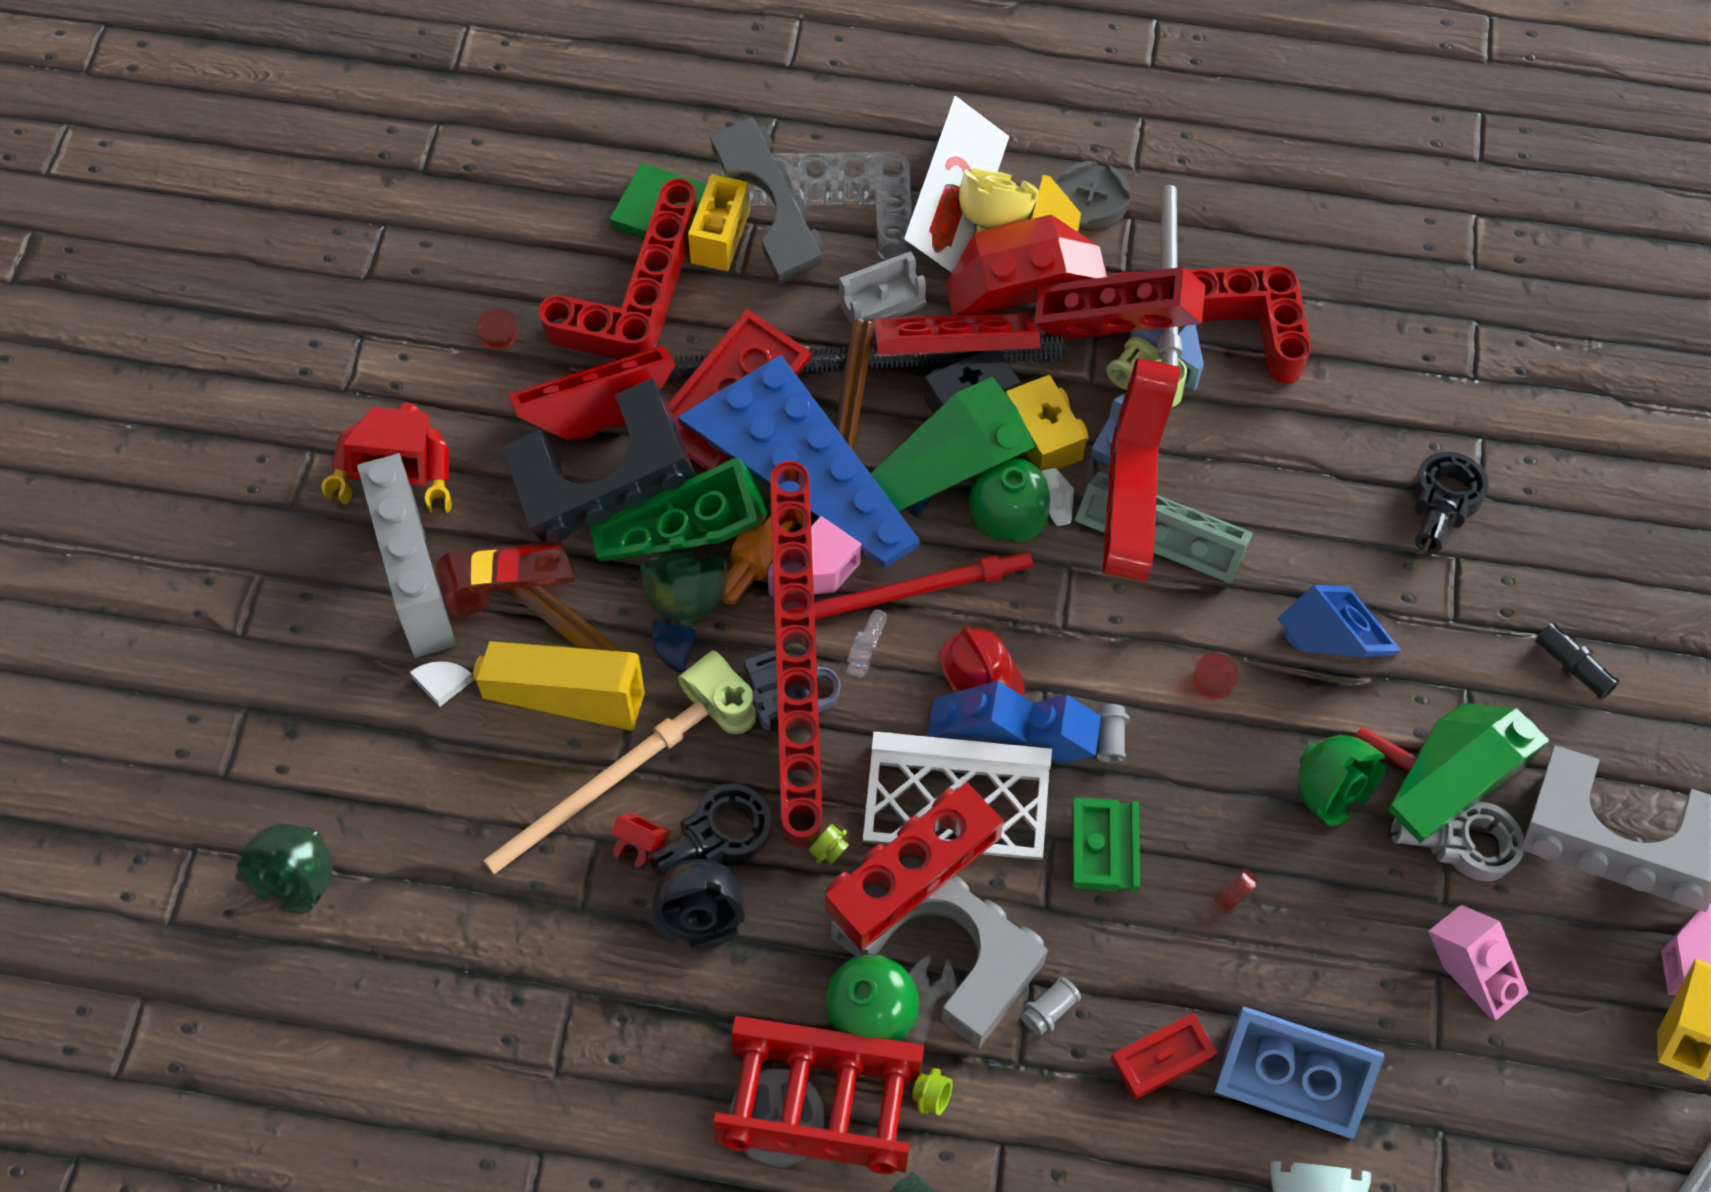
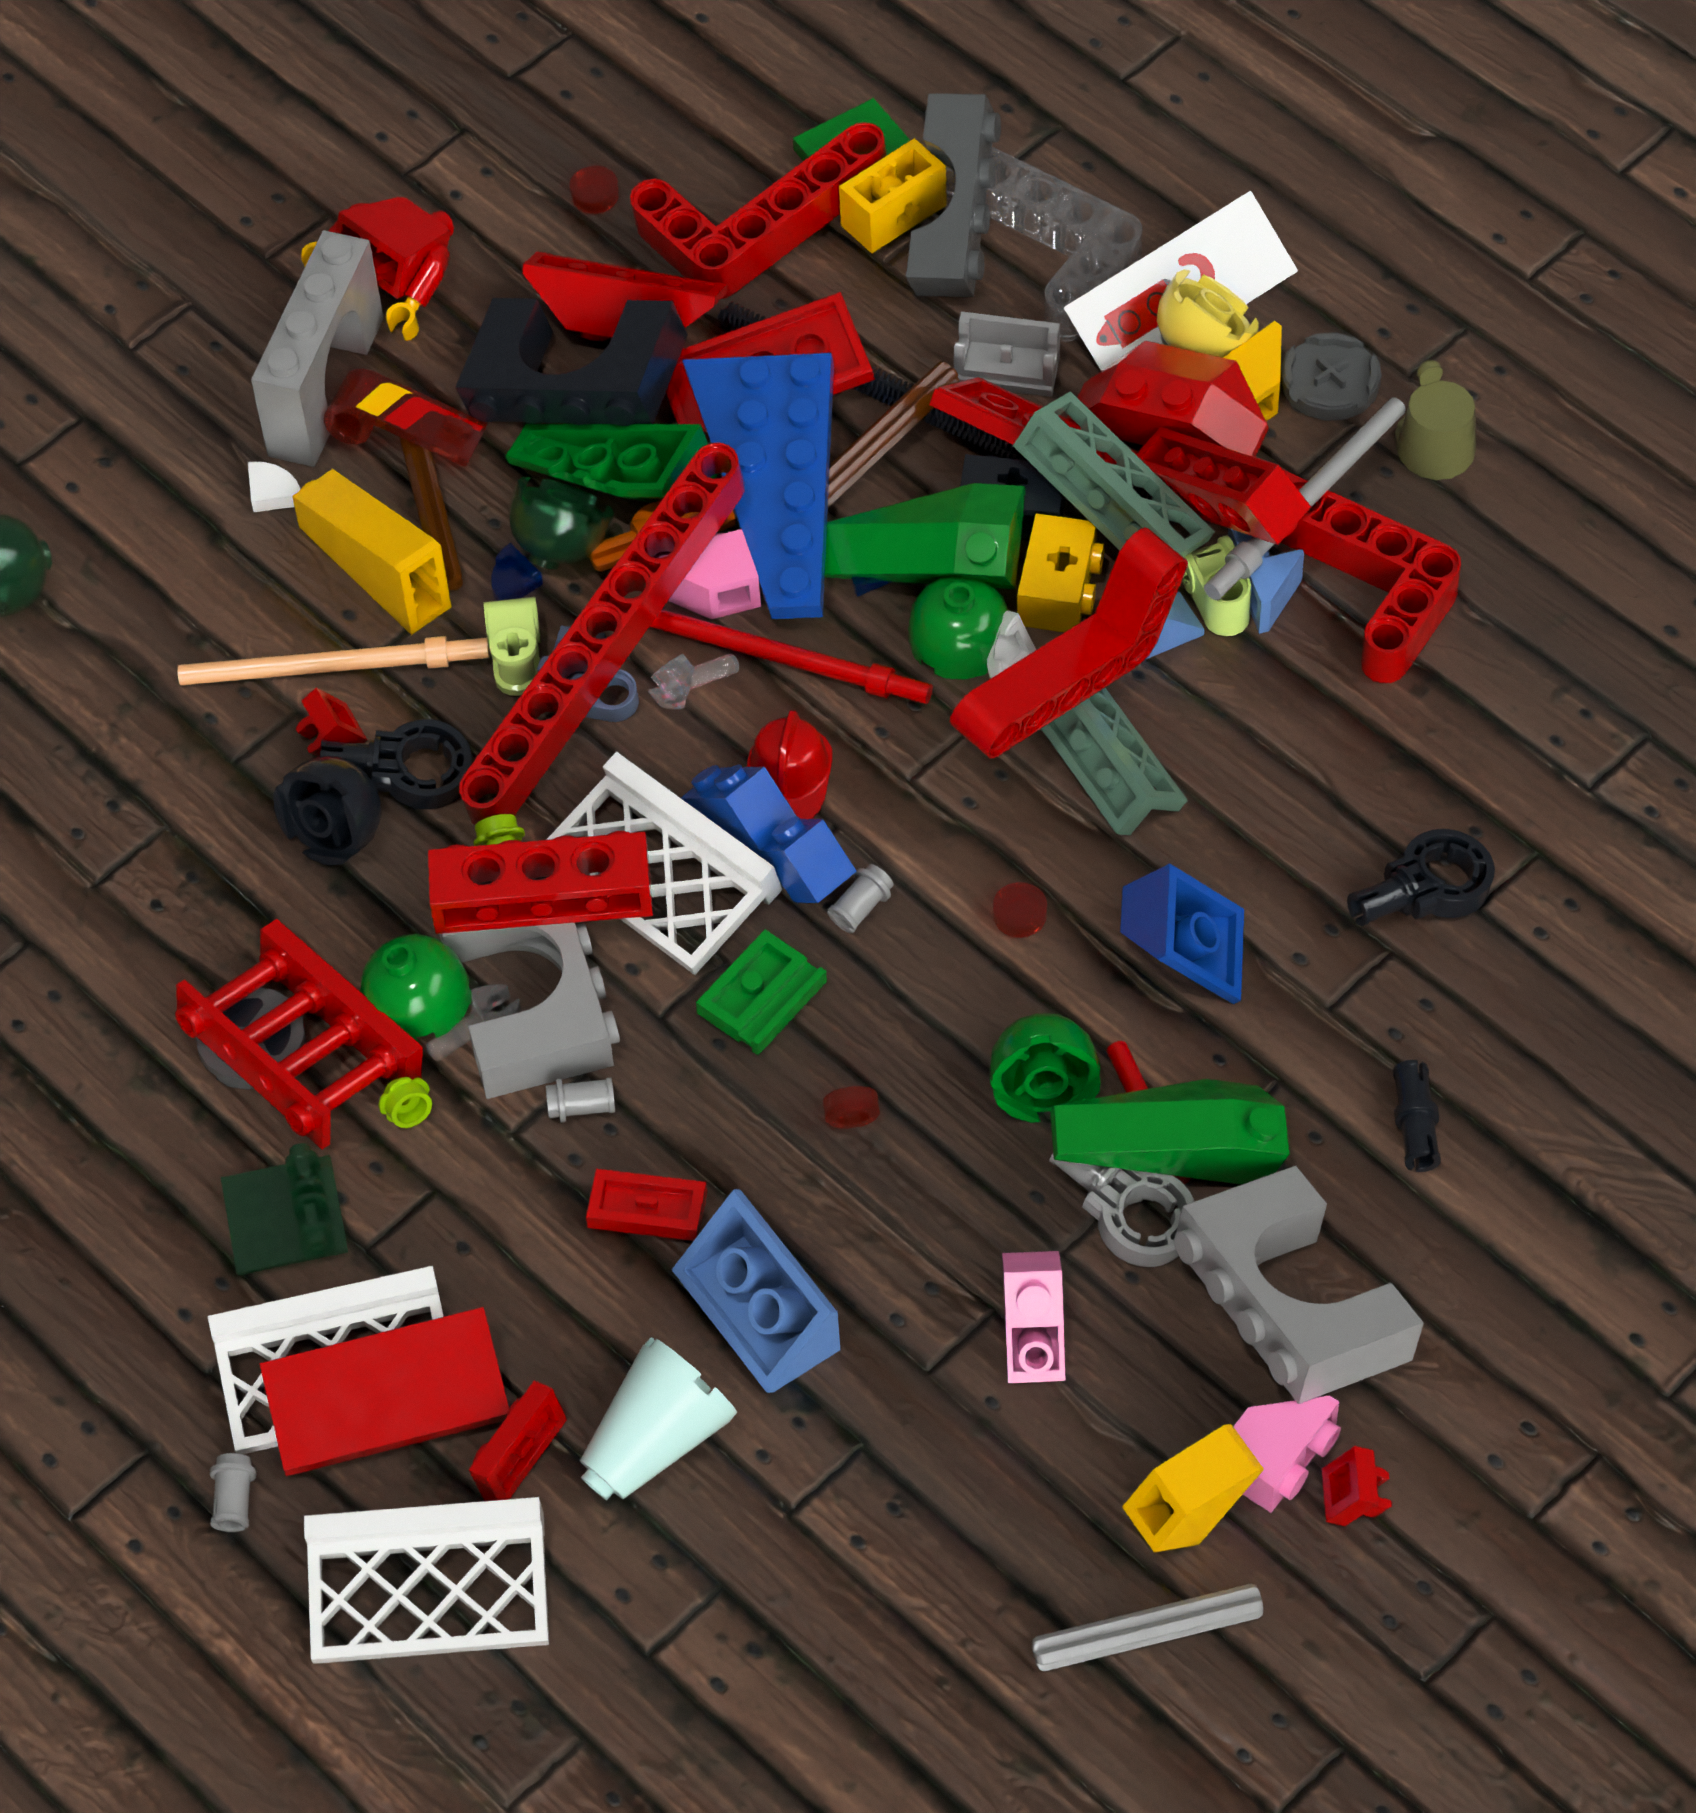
camera: 40 degrees right, 5 degrees down
none -> sand green fence [1013,391,1215,557]
none -> olive hat [1394,360,1476,480]

